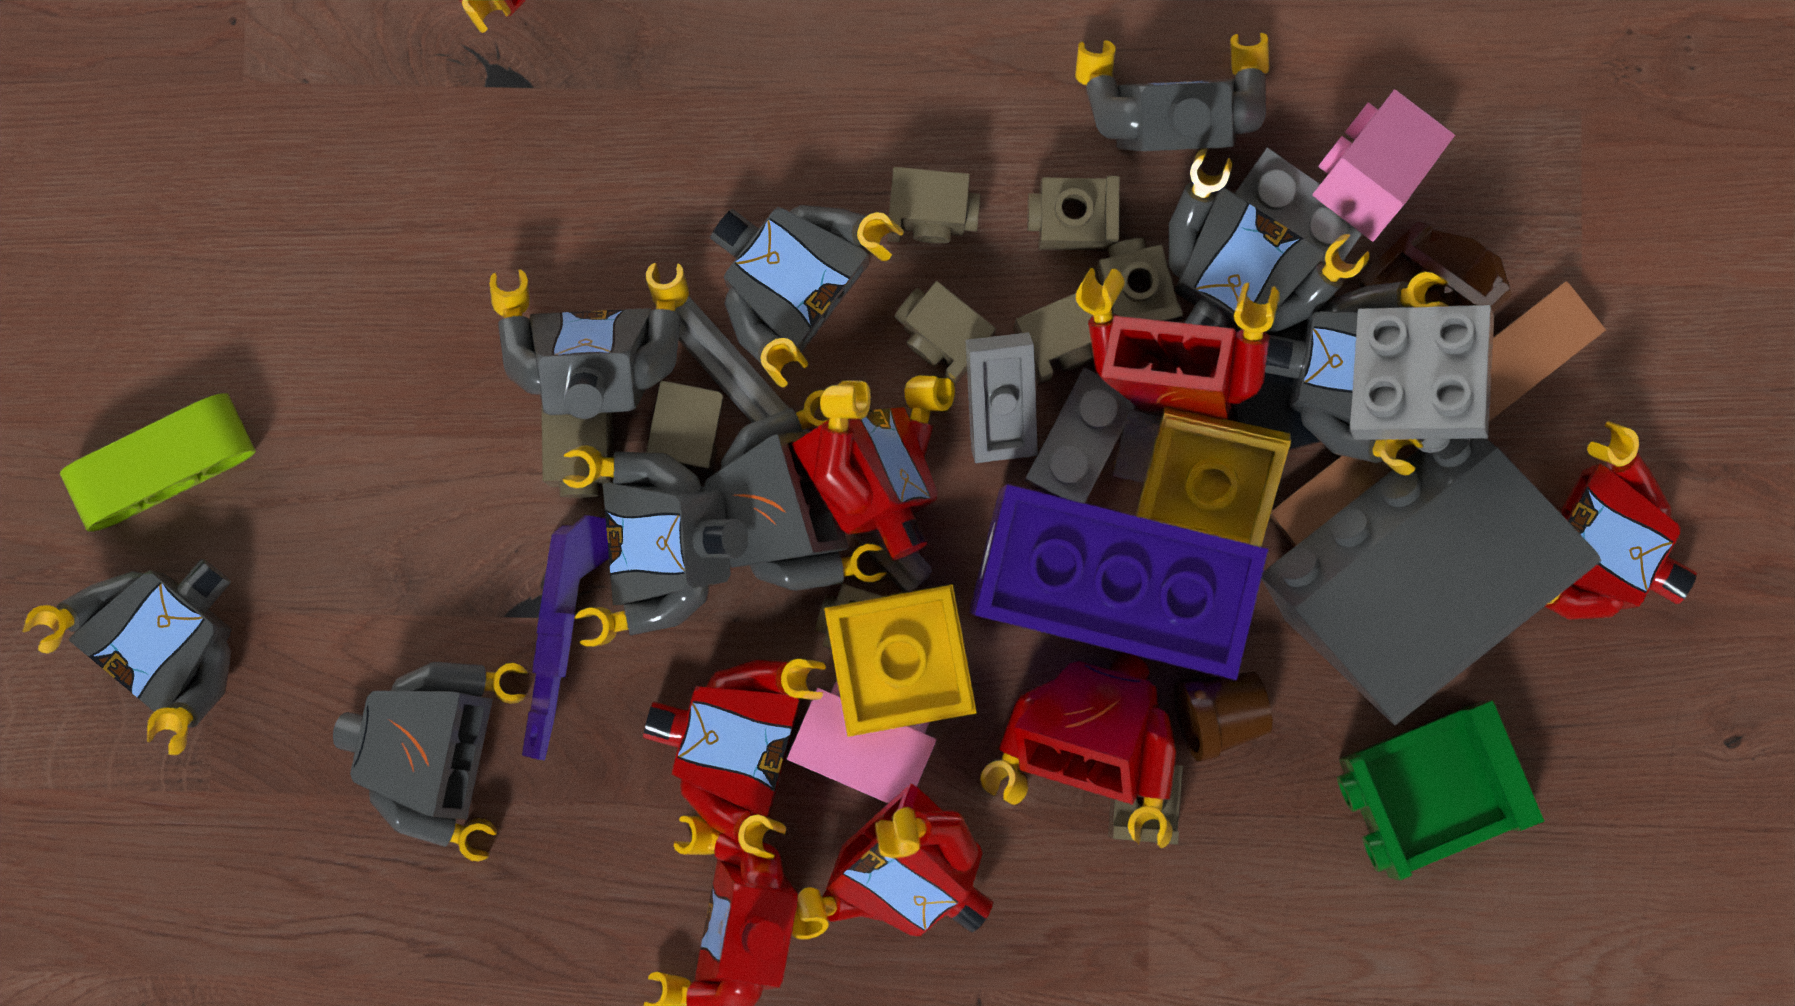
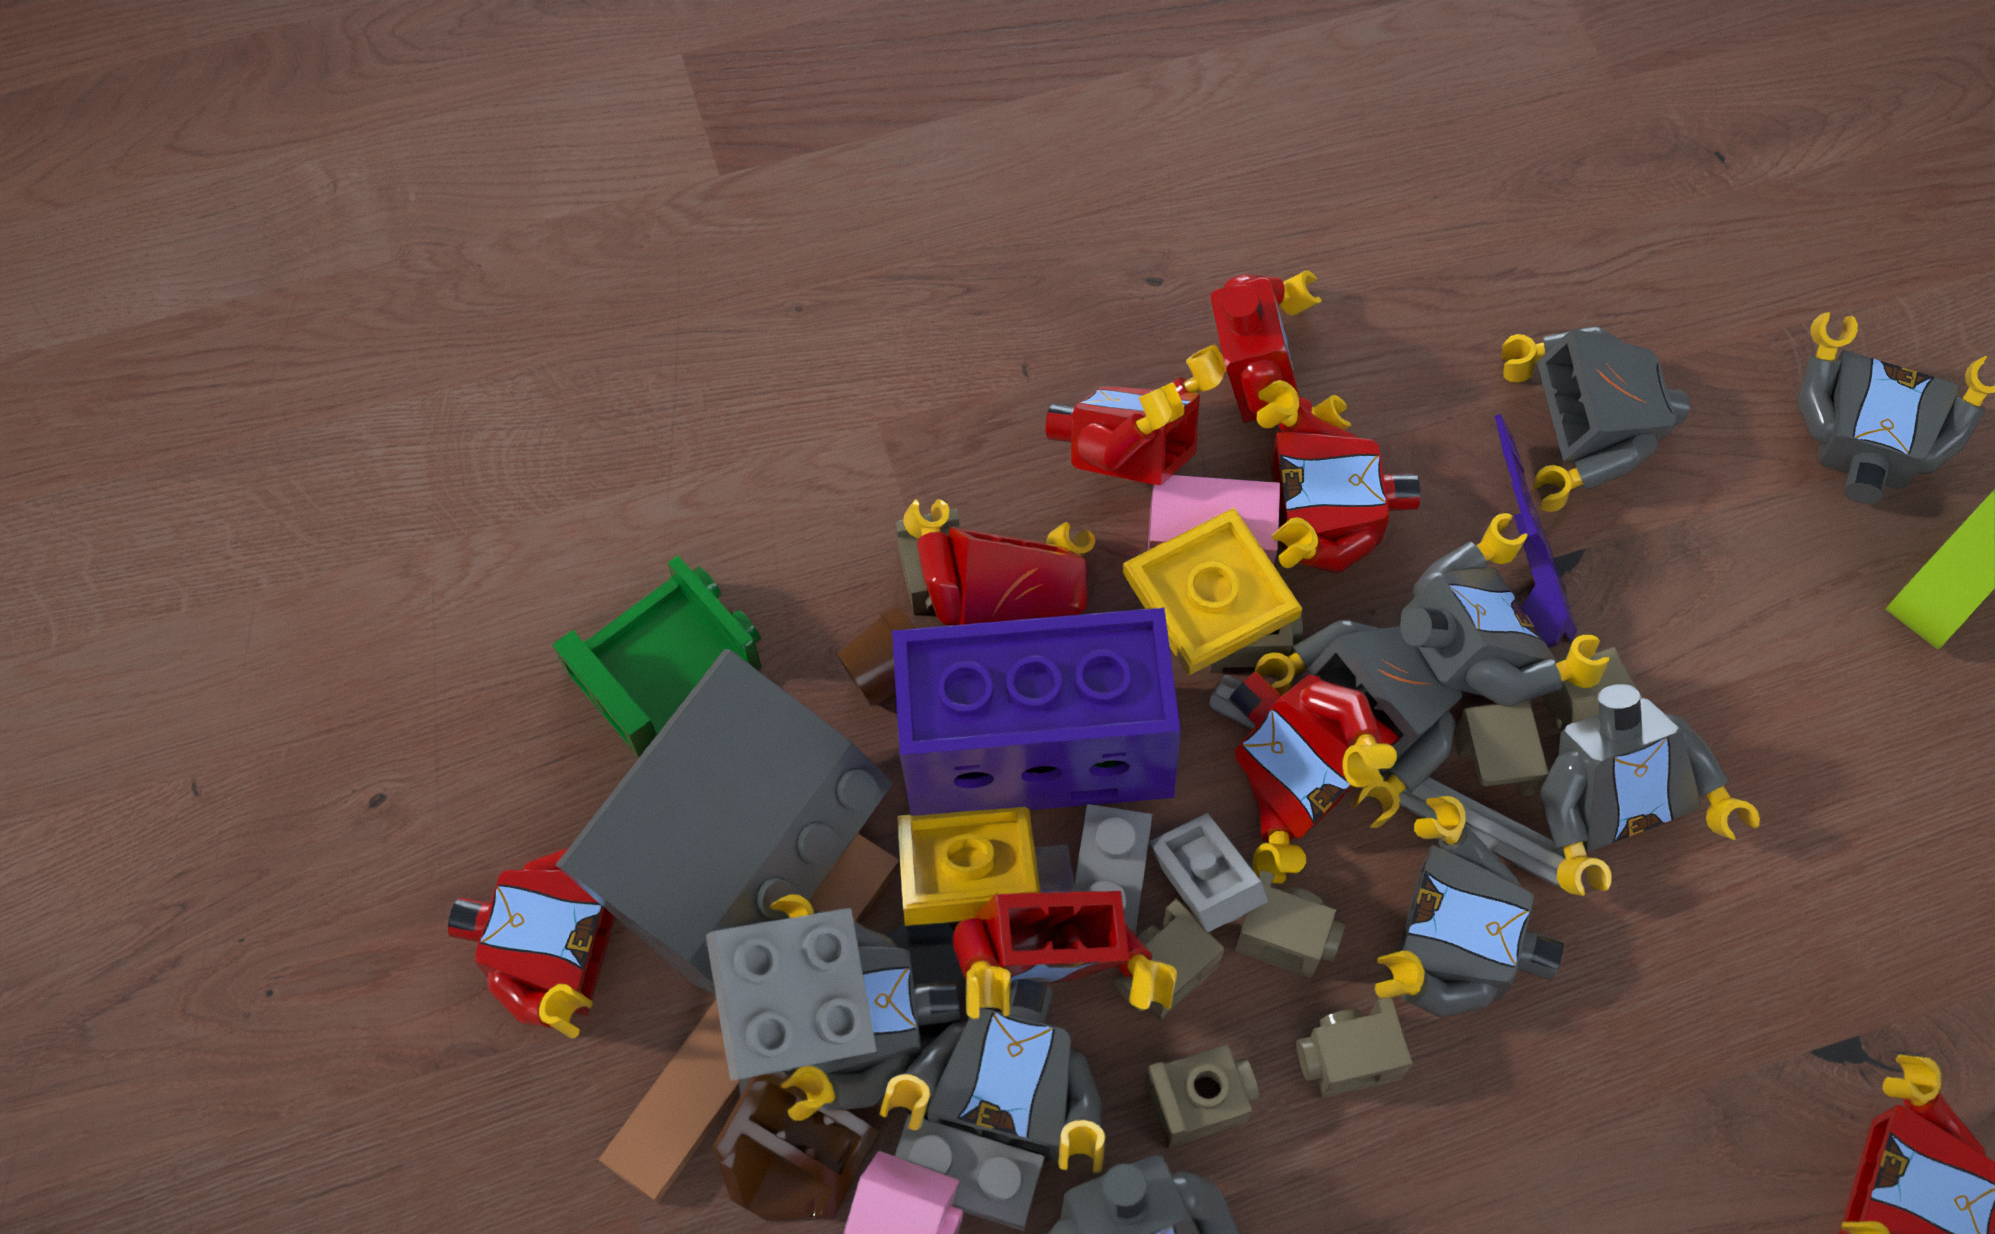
camera: 165 degrees right, 20 degrees down
dark tan brick [1096,238,1183,323] -> none

